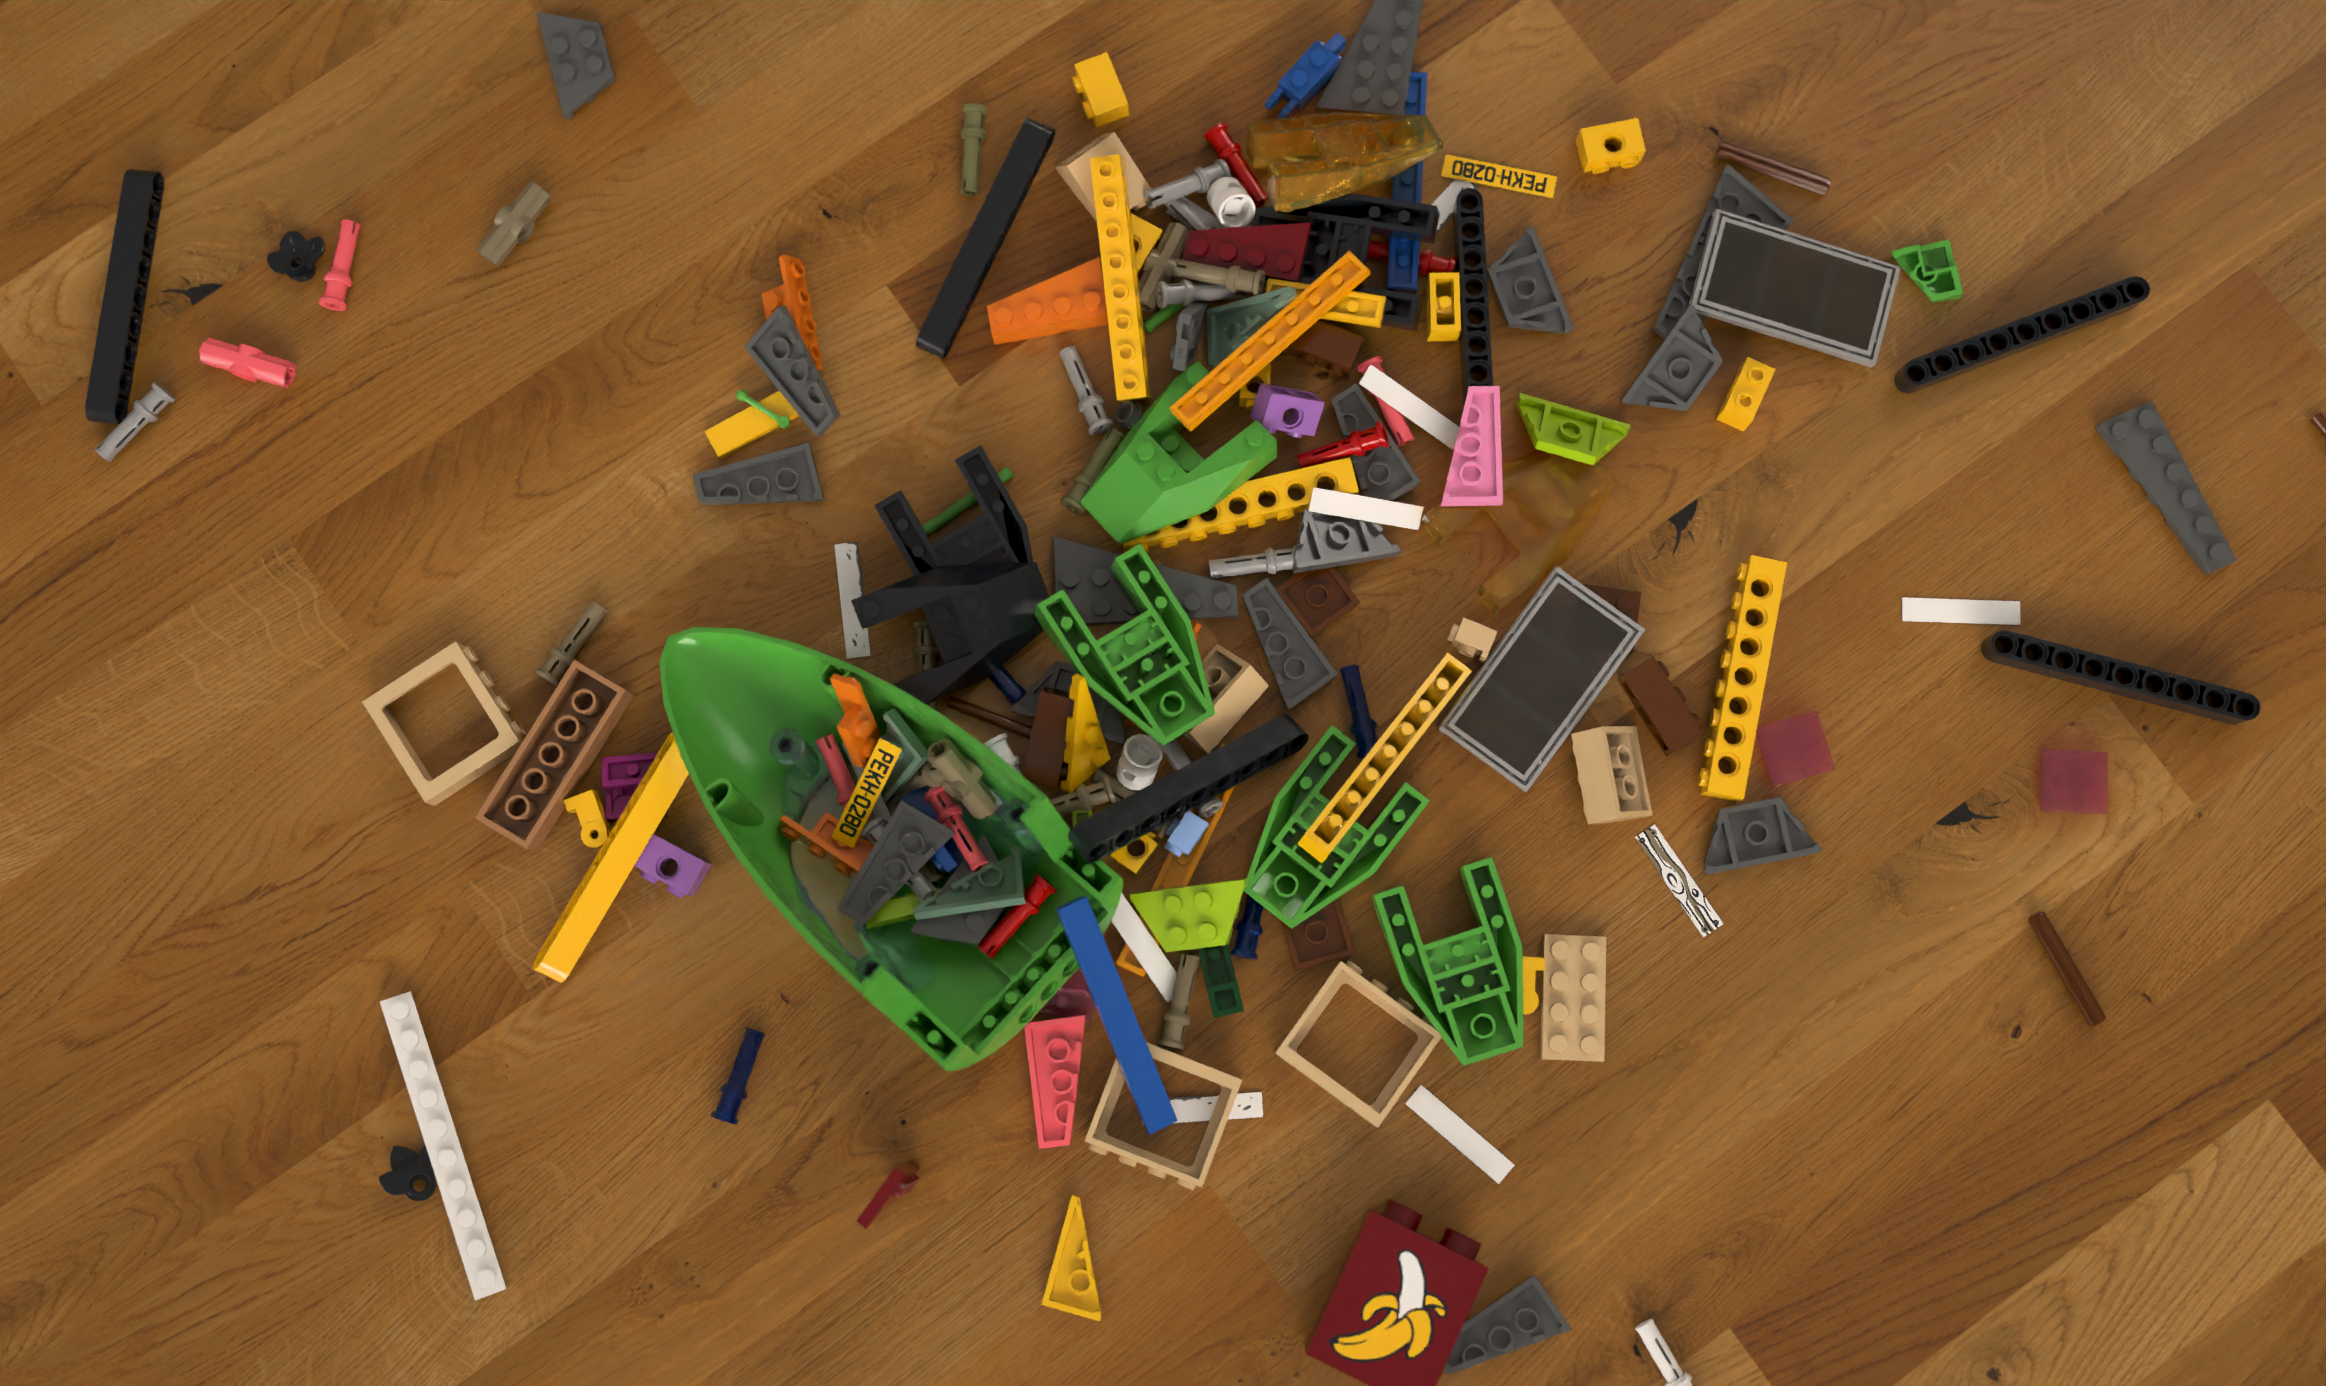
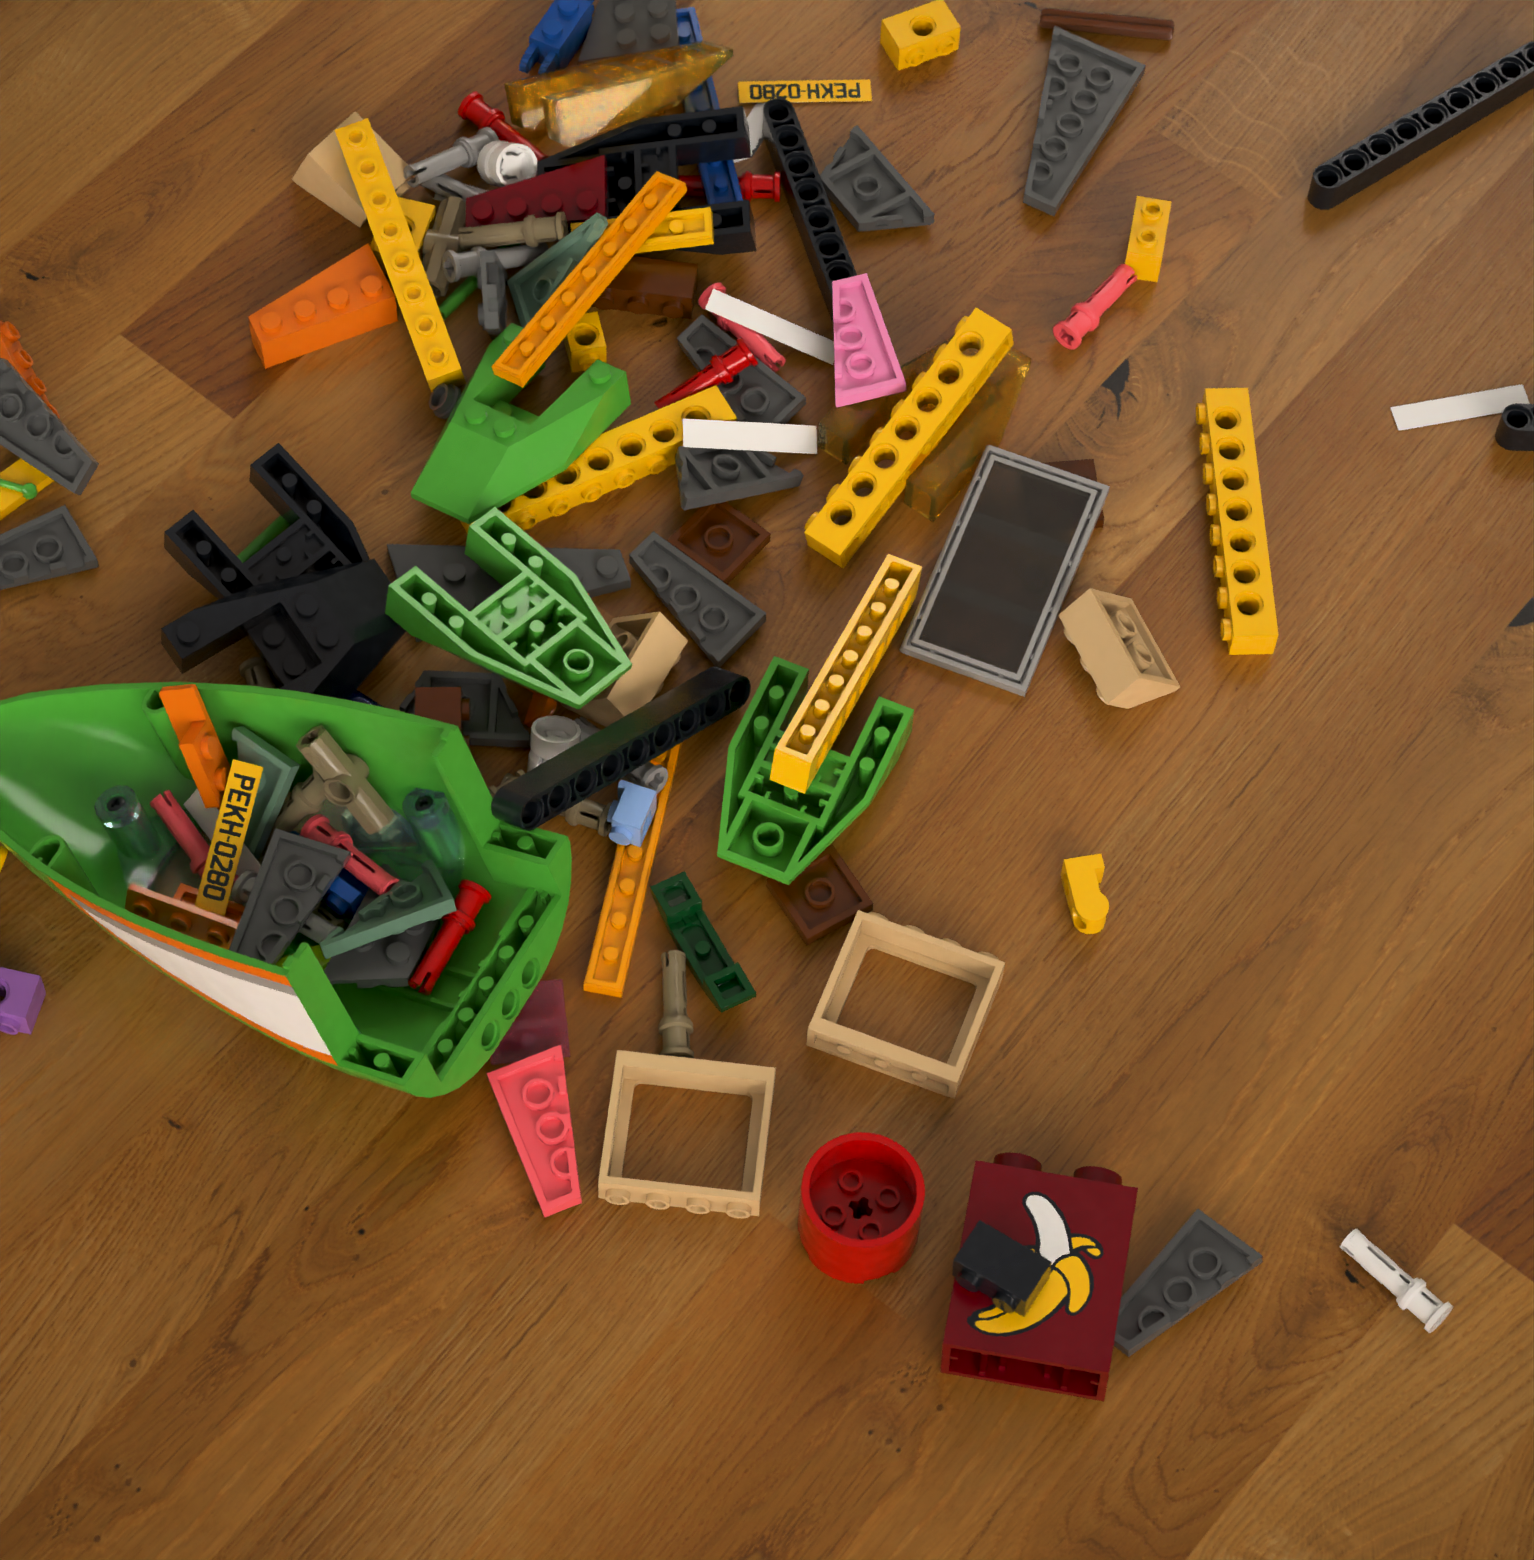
camera: 20 degrees left, 20 degrees down
clear blue pin [711,1027,765,1125] -> none
white sticker [834,542,871,659] -> none
dark red wing [856,1161,920,1229] -> none
black beam [916,117,1055,359] -> none
olive pin [960,103,988,196] -> none
yellow wing [1041,1195,1102,1321] -> none
blue tile [1055,895,1178,1135] -> none
light grey pin [1059,346,1114,435] -> none
olive pin [1060,428,1125,515] -> none
yellow wing [1061,673,1111,793] -> none
yellow brick [1072,52,1129,128] -> none
yellow brick [1111,832,1158,876] -> none
white sticker [1111,892,1177,1003] -> none
lime wing [1129,878,1248,952] -> none
white sticker [1142,1092,1263,1125] -> none
light grey pin [1209,545,1296,579] -> none
clear blue pin [1230,894,1263,960] -> none
medium lavender brick [1250,383,1325,438] -> none
clear blue pin [1340,665,1378,759] -> none
bright green wedge [1371,857,1523,1066] -> none
white sticker [1405,1085,1515,1184] -> none
yellow brick [1426,273,1461,342] -> none
tan brick [1447,617,1497,664] -> none
lime wing [1516,393,1631,465] -> none
tan plate [1540,934,1606,1062] -> none
reddish brown brick [1617,656,1703,757] -> none
dark grey wing [1621,304,1723,411] -> none
sticker [1635,824,1723,938] -> none
clear smoke door [1689,208,1901,368] -> none
dark grey wing [1703,797,1822,875] -> none
clear pink slope [1756,711,1836,787] -> none
bright green slope [1891,239,1963,302] -> none
none -> red brick [798,1132,925,1284]
none -> yellow brick [804,307,1014,569]
none -> black brick [952,1220,1052,1317]
none -> coral pin [1053,264,1137,350]

